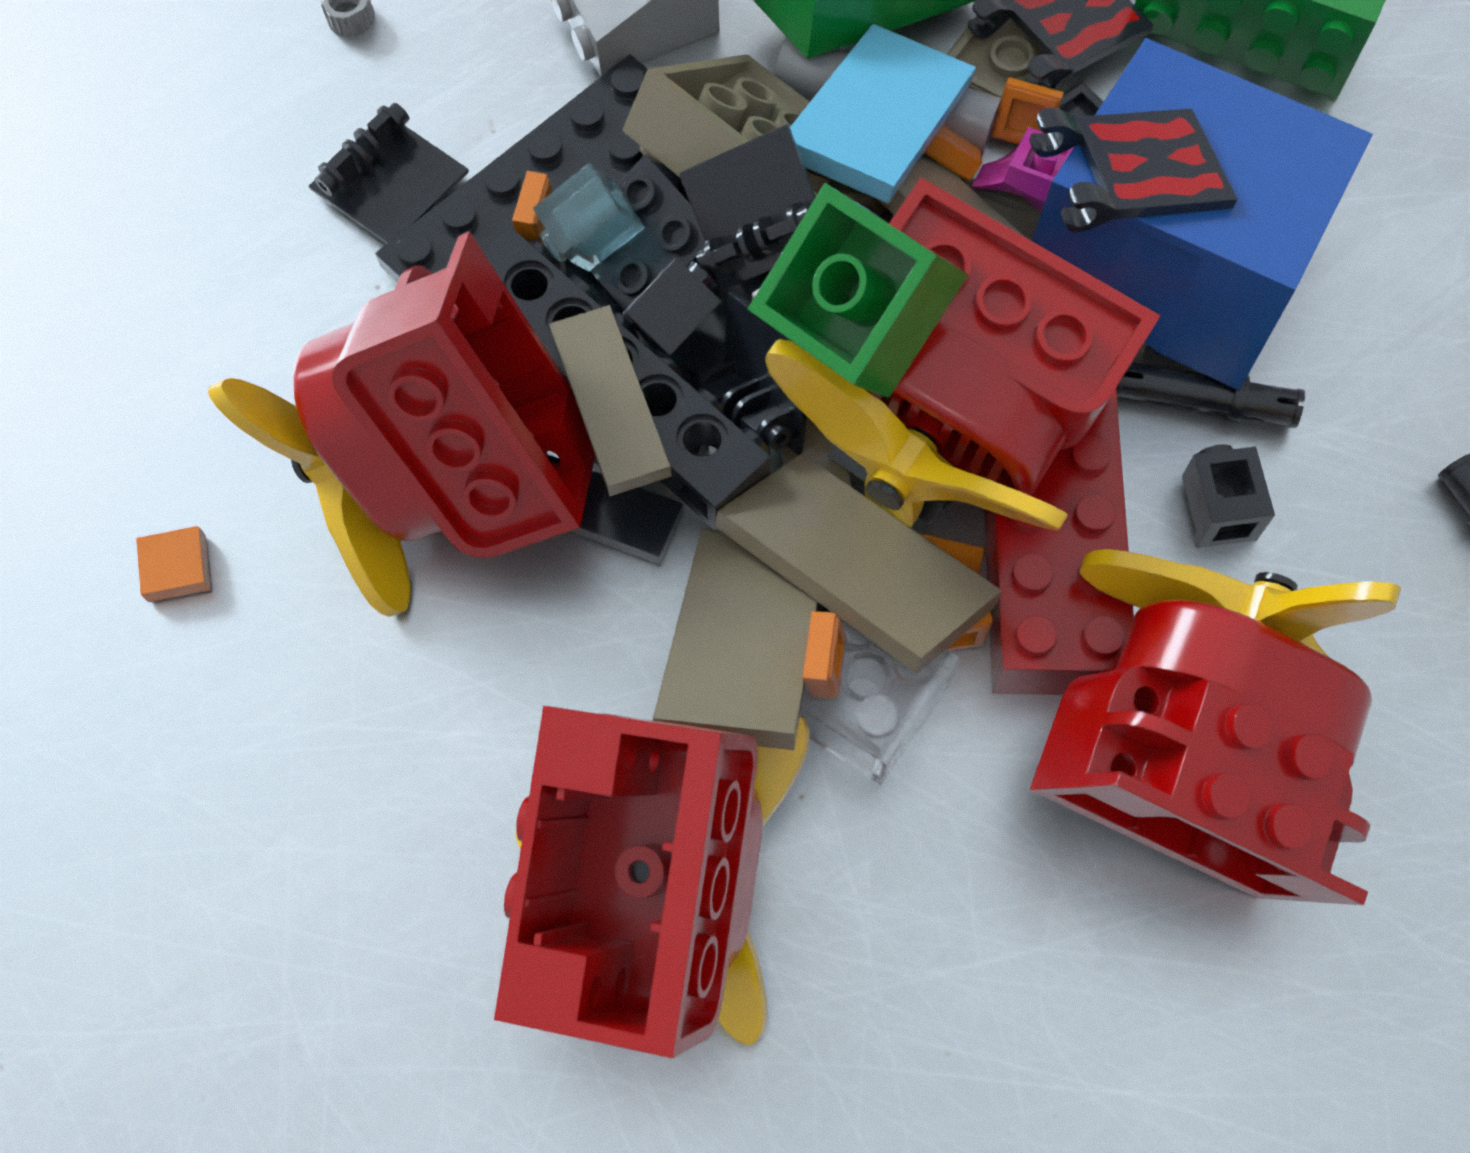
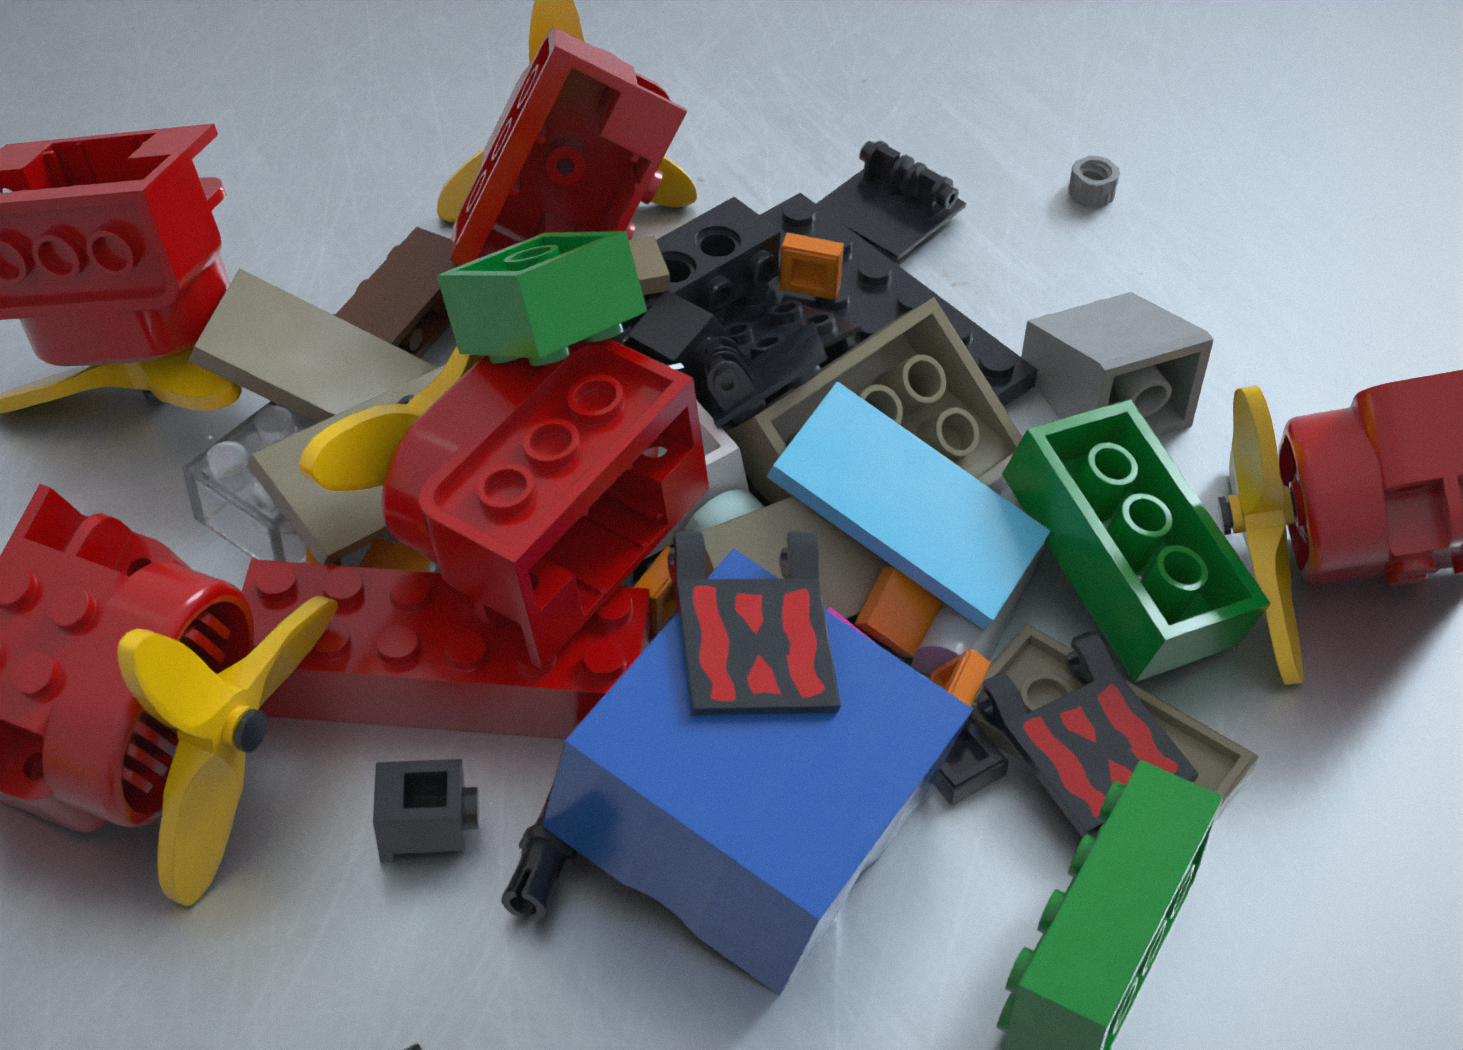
camera: 90 degrees right, 20 degrees down
orange tile [136,526,211,603] -> none
clear light blue brick [533,163,644,272] -> none
orange tile [802,611,846,699] -> none
none -> reddish brown brick [333,227,461,359]

